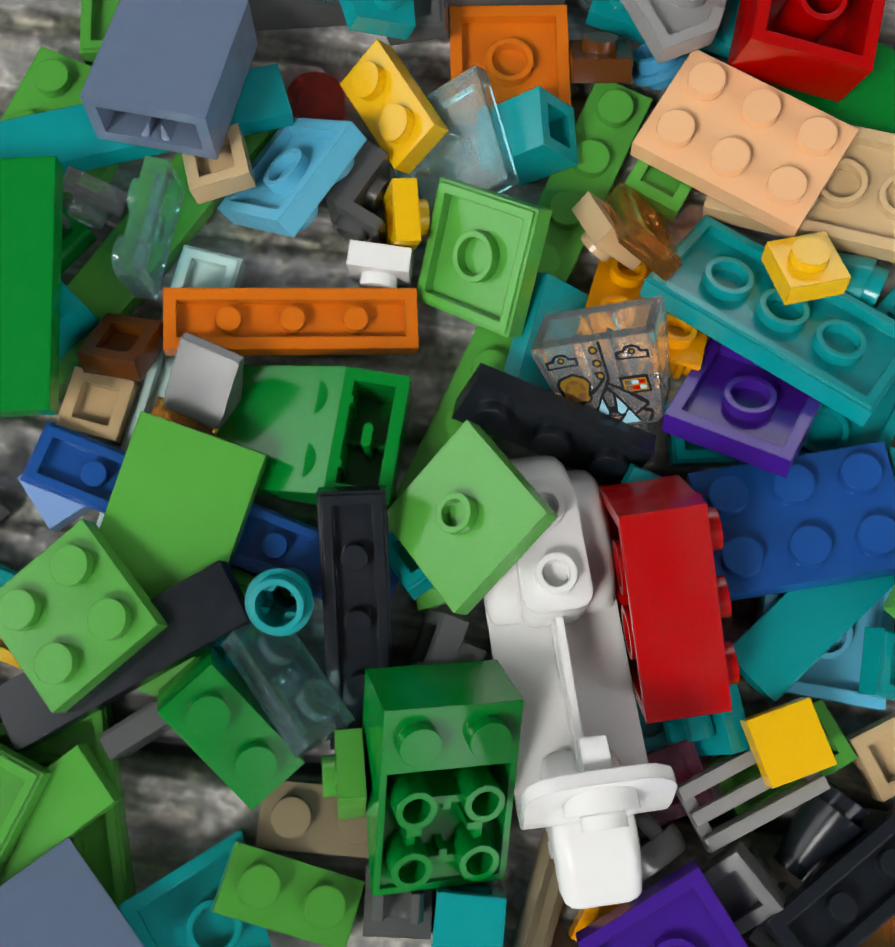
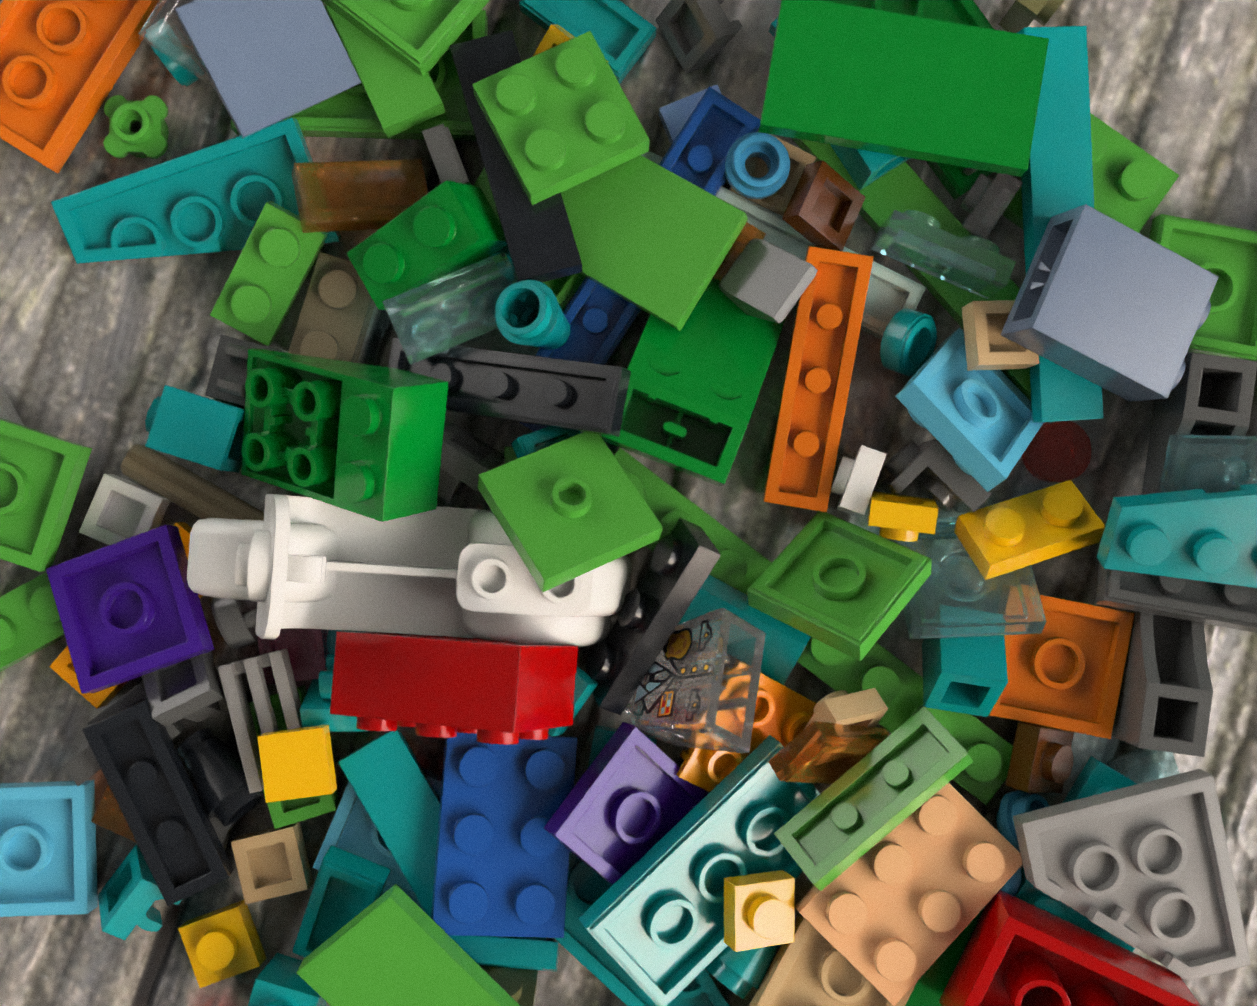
camera: 105 degrees right, 10 degrees up
bright green plate [321,728,367,820] -> none
none -> clear orange tile [292,159,428,233]
none -> dark azure plate [725,132,790,199]
none -> bright green plate [774,706,973,891]
none -> teal tile [880,308,937,376]

